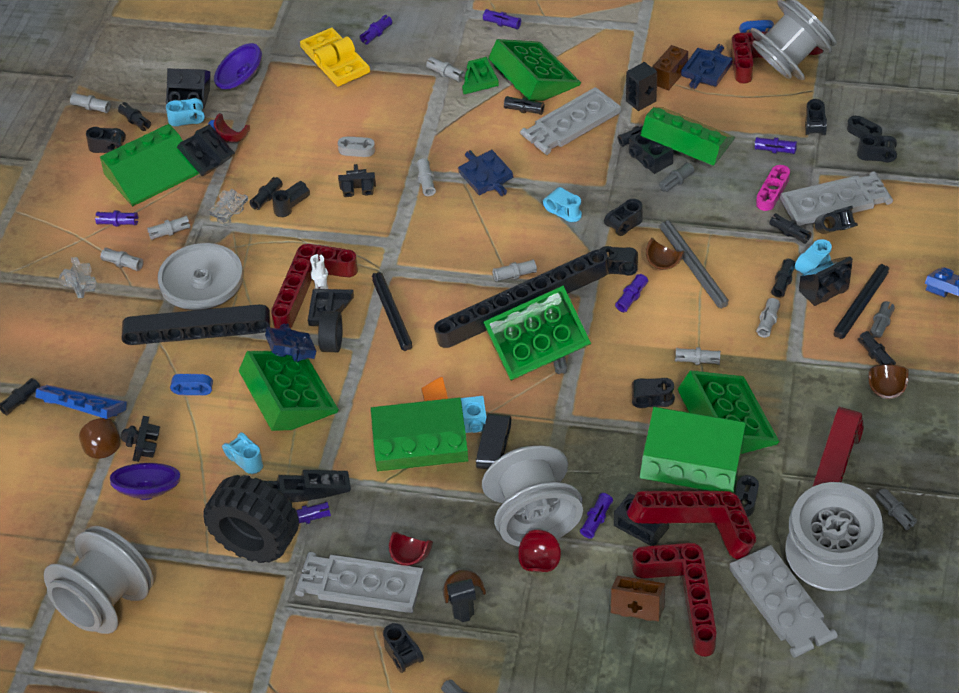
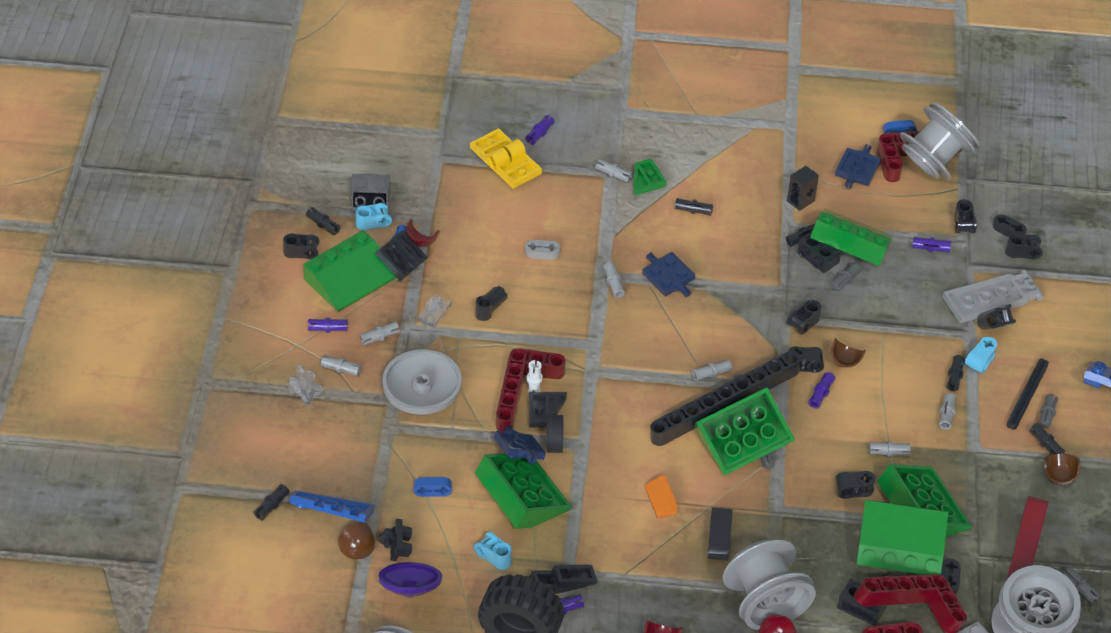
camera: 10 degrees left, 0 degrees up
light grey pin [70,92,111,113] -> none
black beam [121,304,270,345] -> none
dark purple dish [214,43,262,89] -> none
black pin [249,177,283,210] -> none
black hips [338,164,376,197] -> none
green slope [371,397,468,472] -> none
black axle [372,272,413,351] -> none
medium azure brick [461,396,486,433] -> none
dark purple pin [483,9,522,30] -> none
green slope [488,39,581,101] -> none
light grey hinge [520,87,621,155] -> none
medium azure piece [543,187,582,222] -> none
dark purple pin [580,493,613,539] -> none
reddish brown brick [652,45,688,91] -> none
dark grey axle [661,220,729,309] -> none
dark pink beam [756,165,790,211] -> none
black pin [769,213,812,244] -> none
black slope [799,256,853,306] -> none

